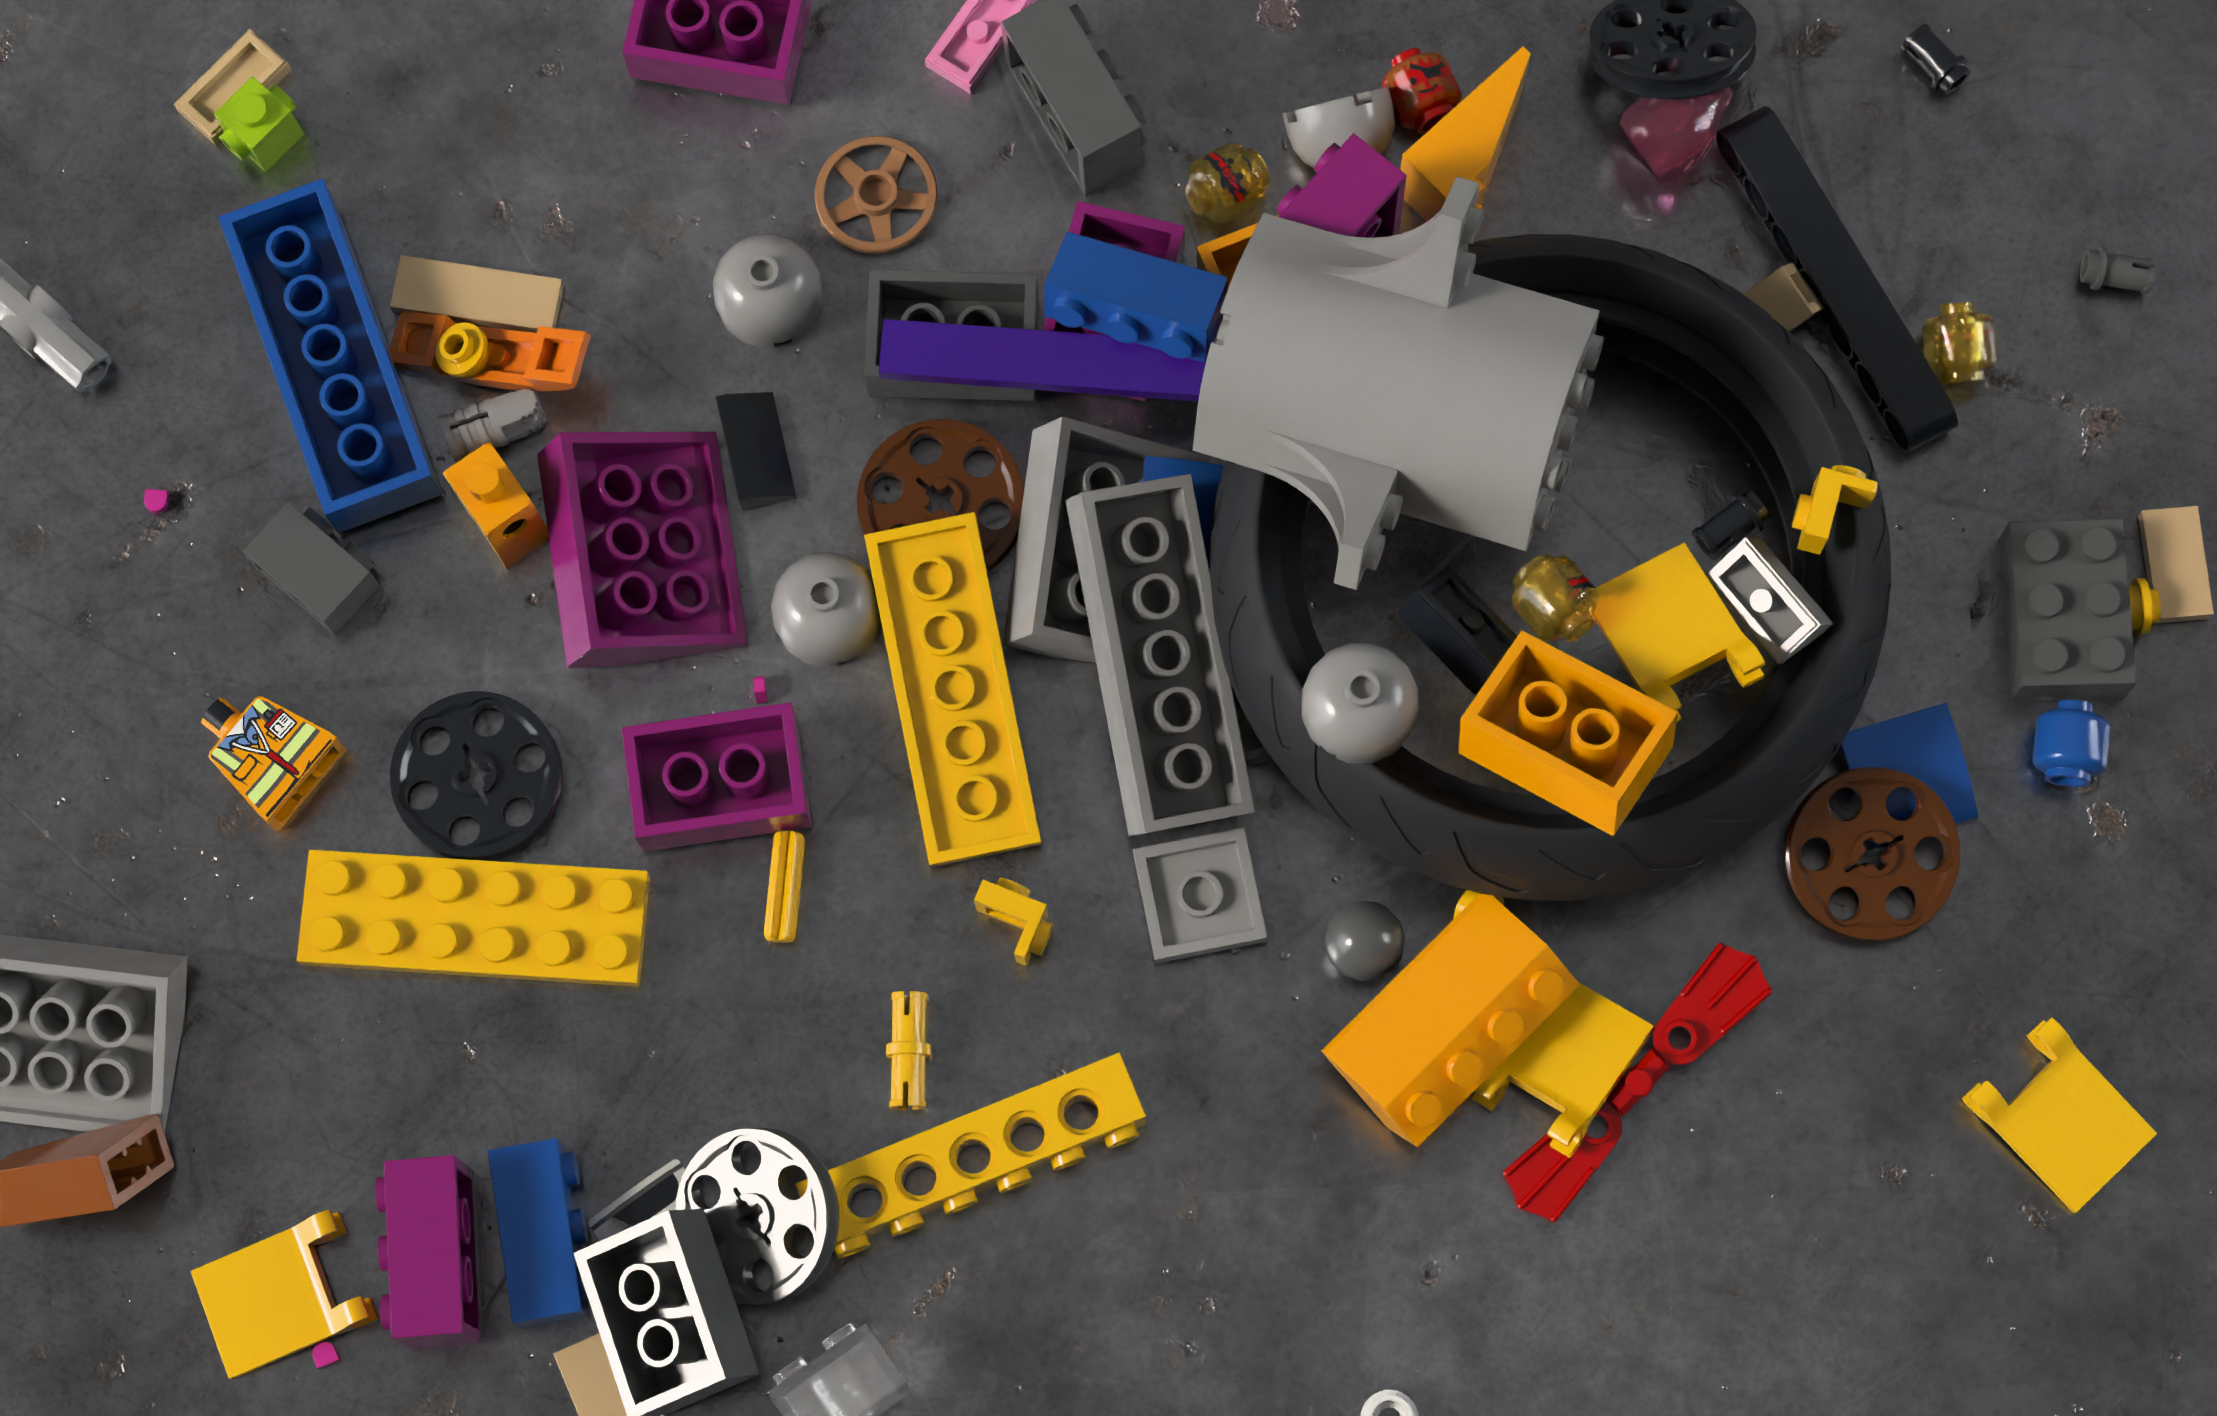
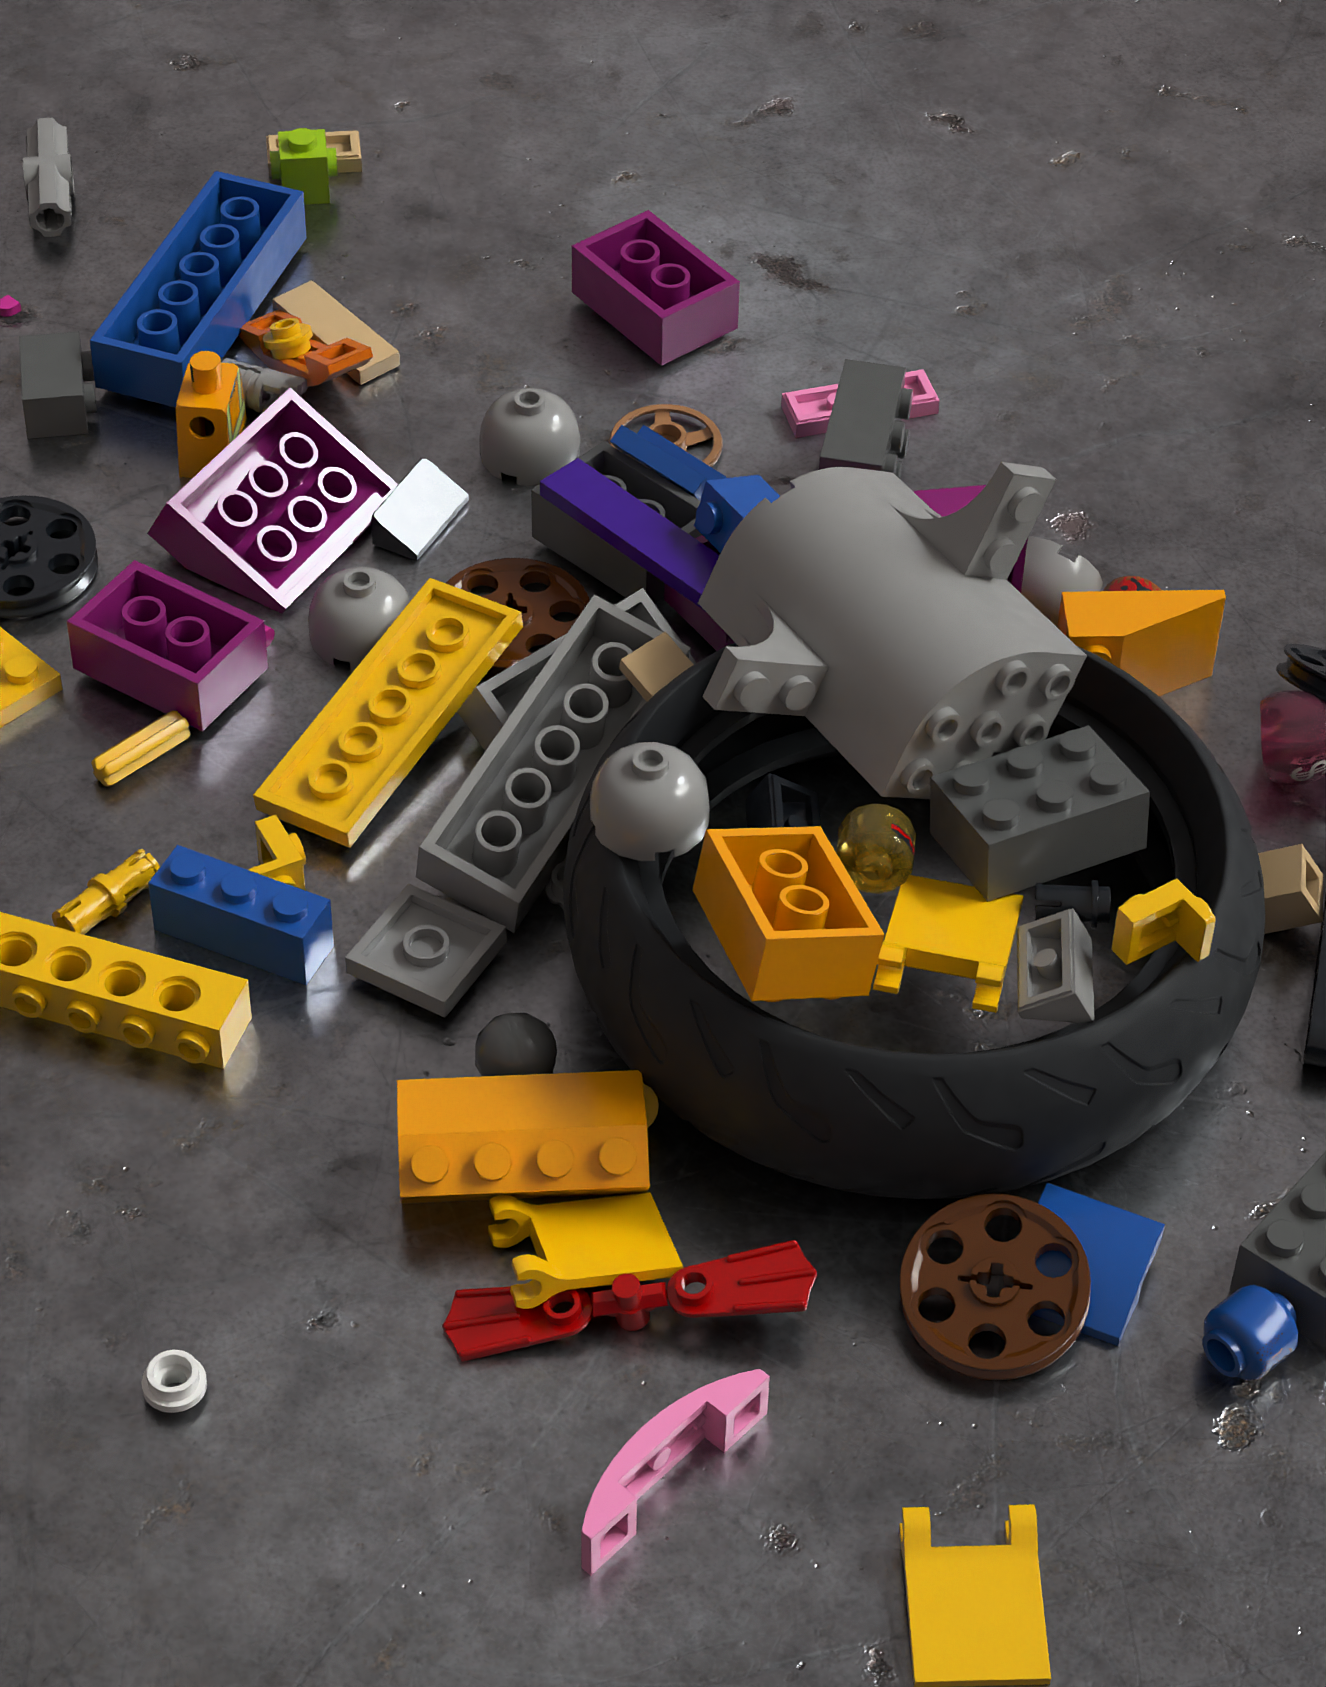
camera: 35 degrees right, 30 degrees down
none -> blue brick [148,845,334,986]
none -> bright pink slope [581,1369,770,1575]
none -> blue slope [610,425,727,501]
none -> tan tile [619,631,694,702]
none -> dark grey brick [930,725,1150,902]

